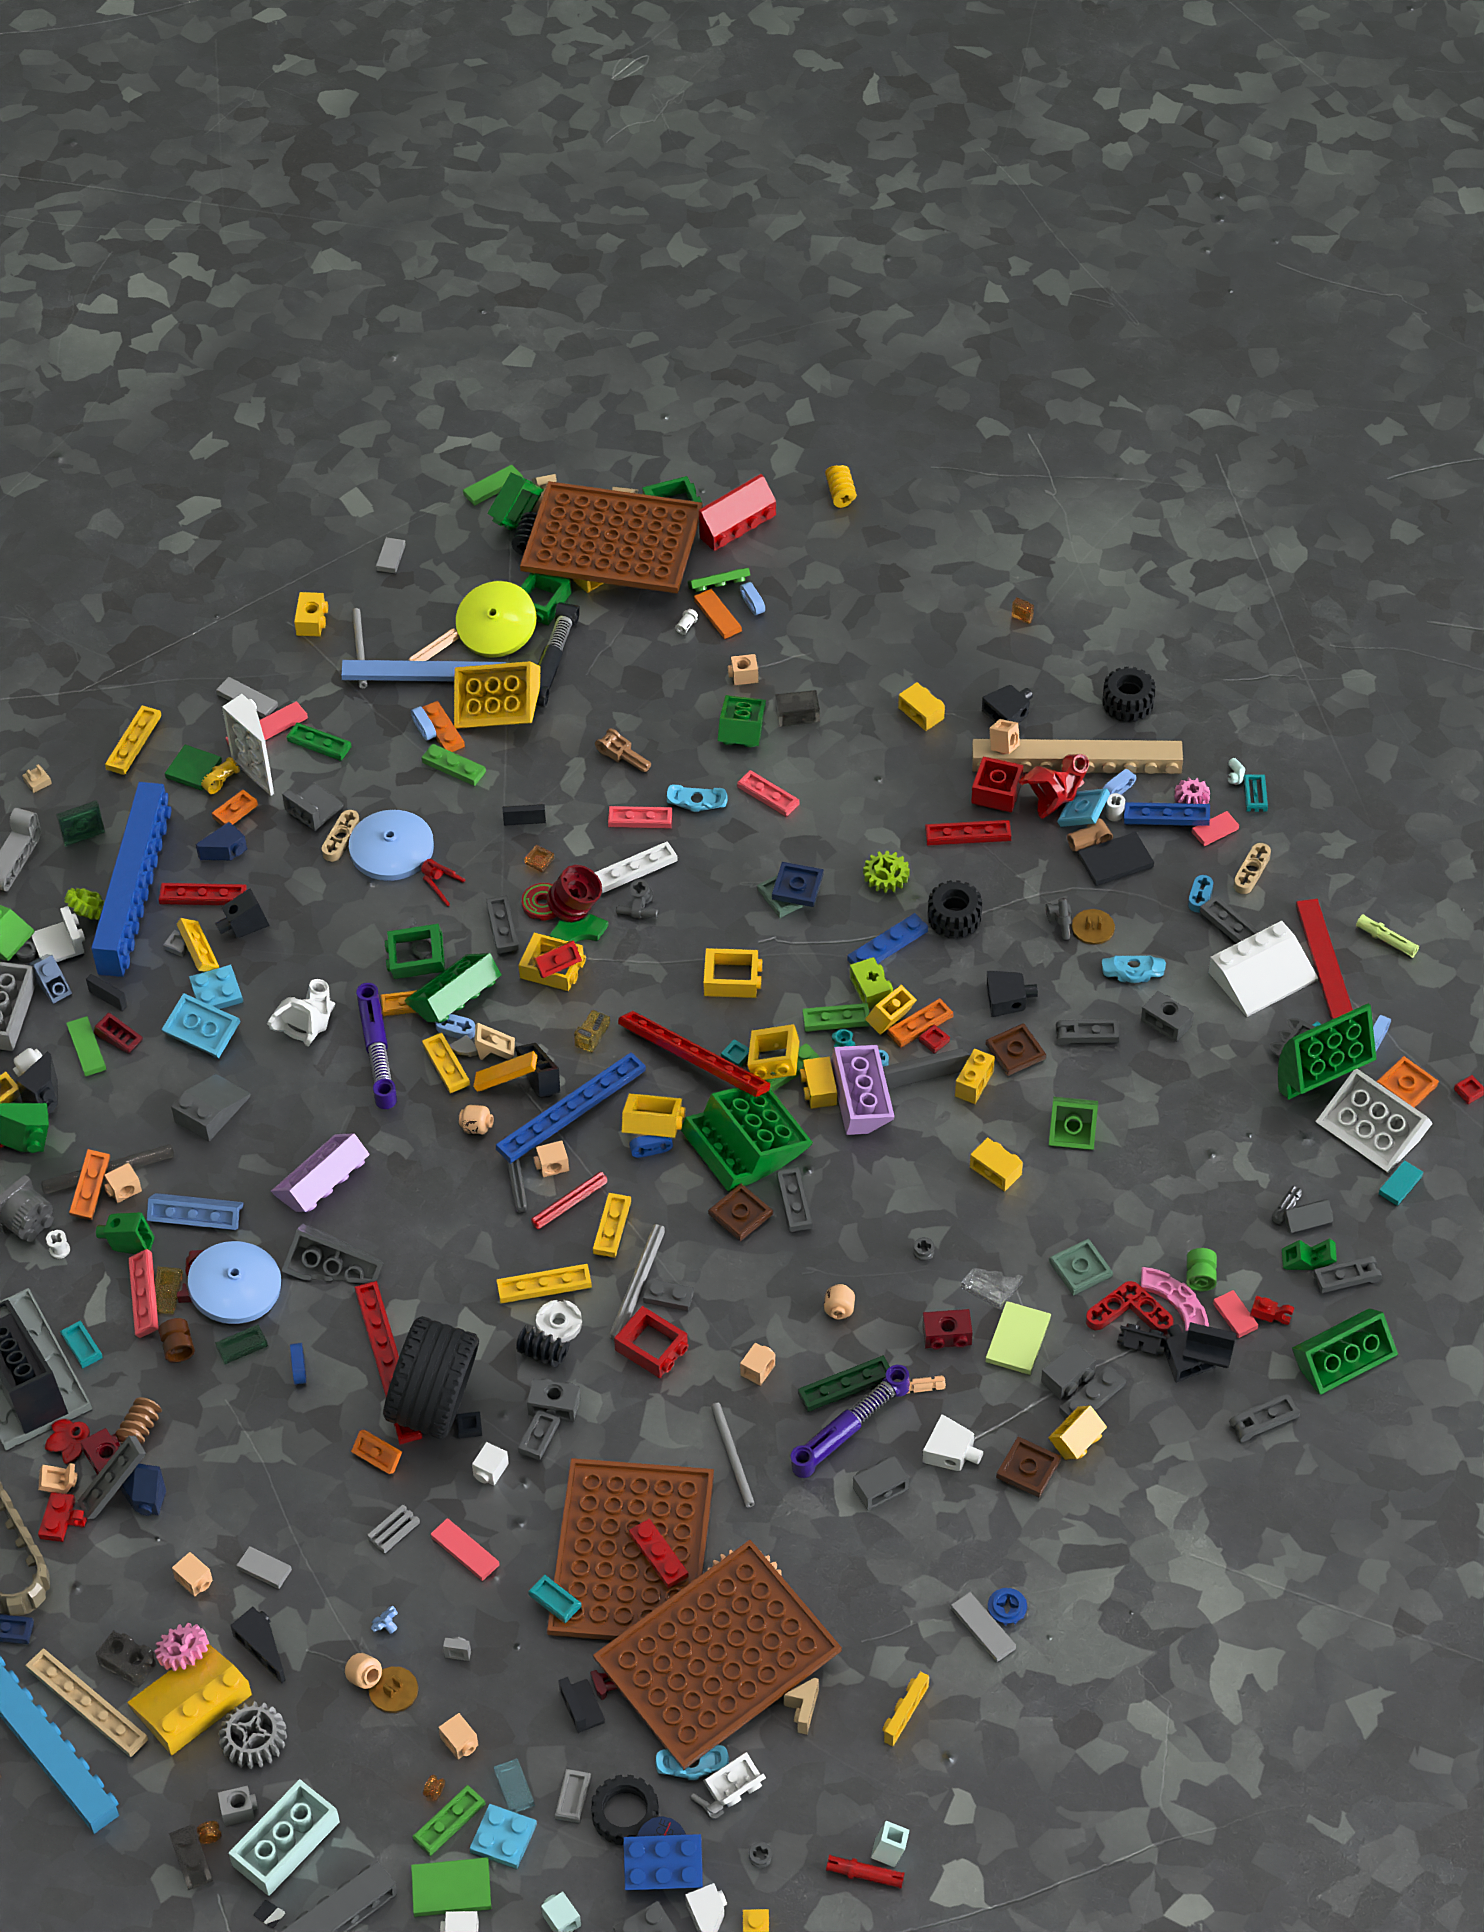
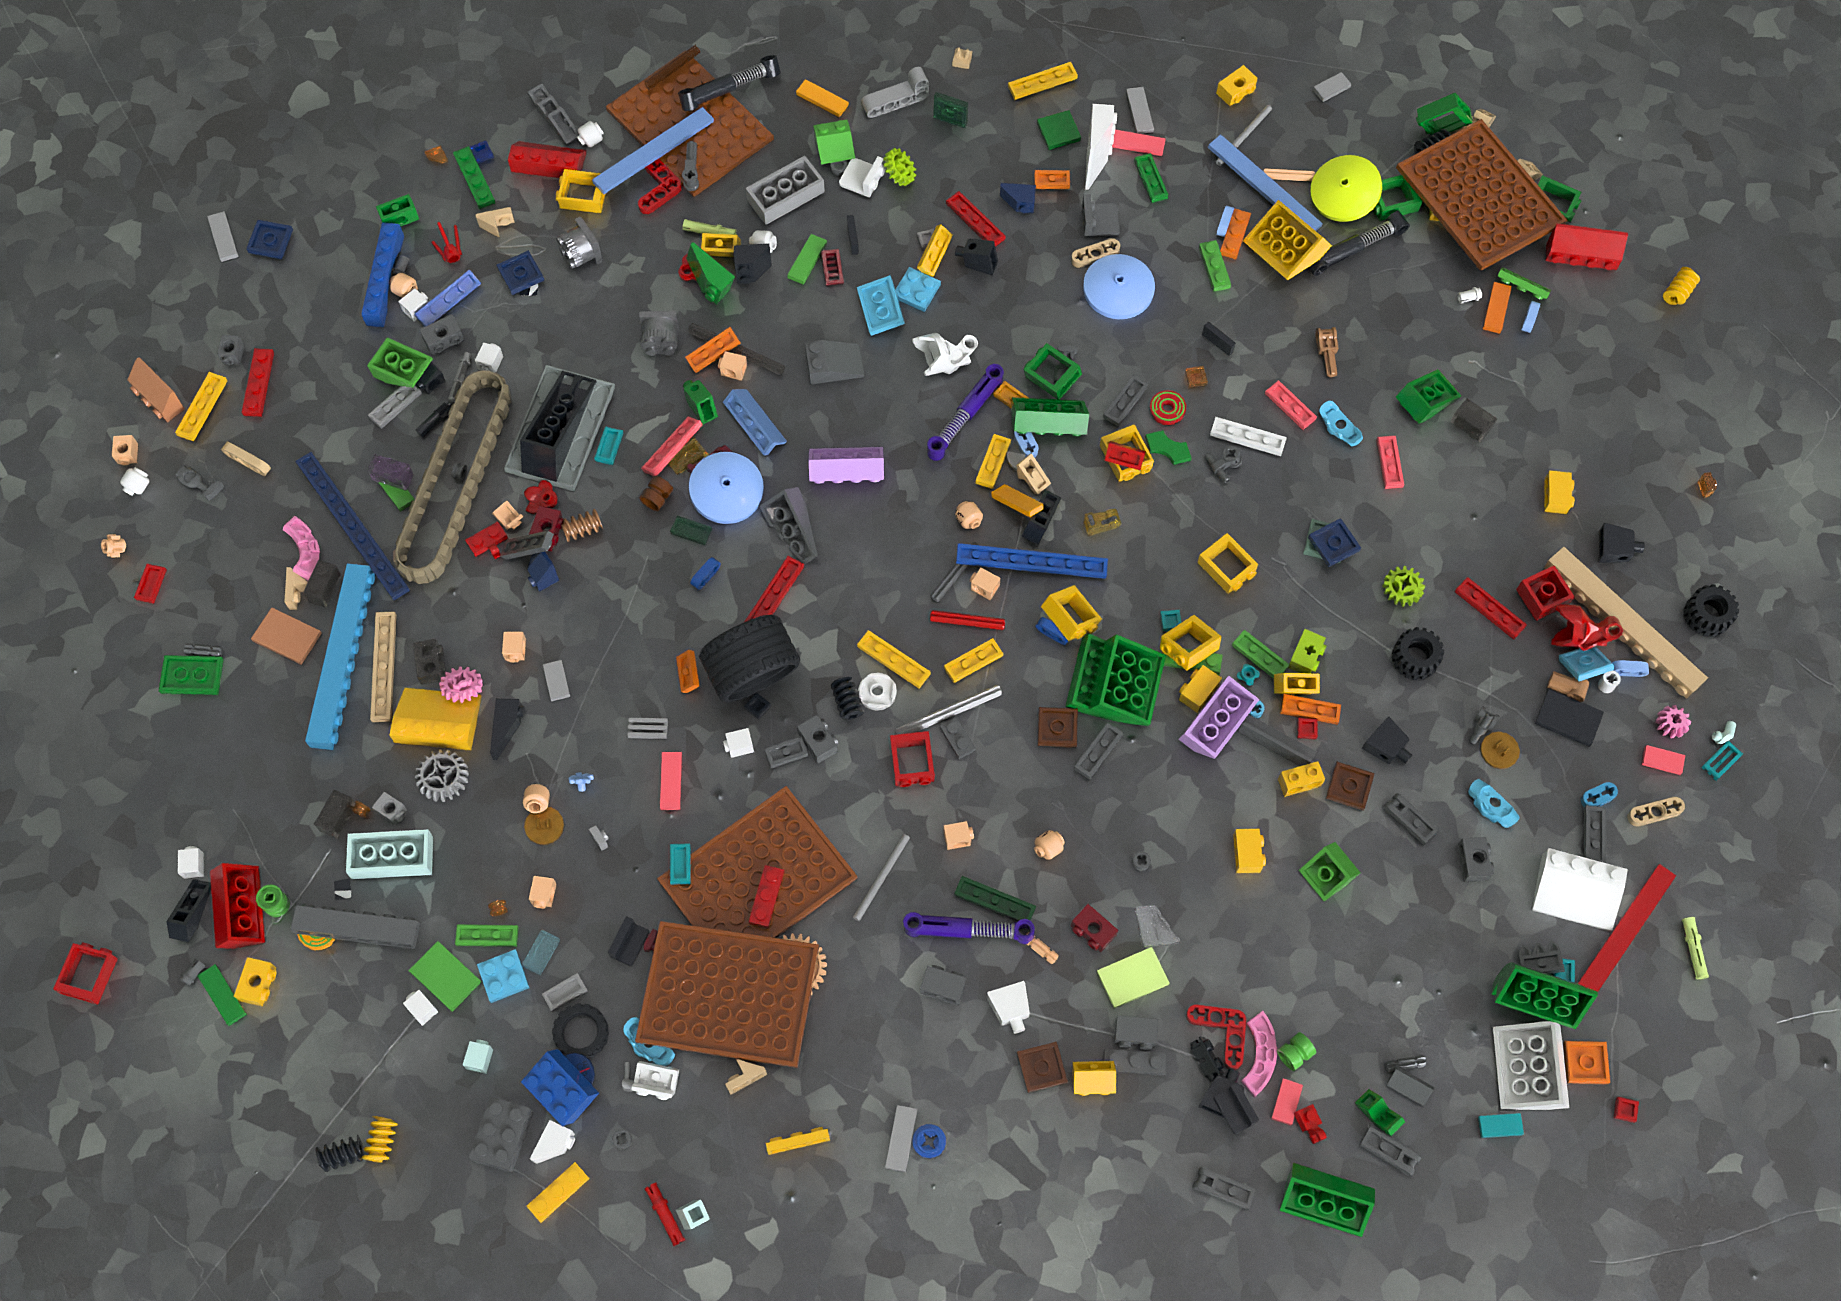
camera: 45 degrees right, 15 degrees up
sand blue slope [28,954,72,1003] -> none
white bush [46,1230,70,1259] -> none
blue brick [91,782,171,977] -> none
yellow connector [201,757,240,794] -> none
red plant [421,859,465,906] -> none
bright green tile [463,465,523,506] -> none
dark red wheel [547,865,602,922] -> none
red tile [618,1011,771,1097] -> none
light nougat brick [728,654,758,685] -> none
blue plate [847,913,928,964] -> none
light nougat brick [989,719,1020,754] -> none
sand green tile [1049,1238,1113,1296] -> none
blue plate [1124,802,1210,826] -> none
light blue beam [1373,1015,1391,1051] -> none

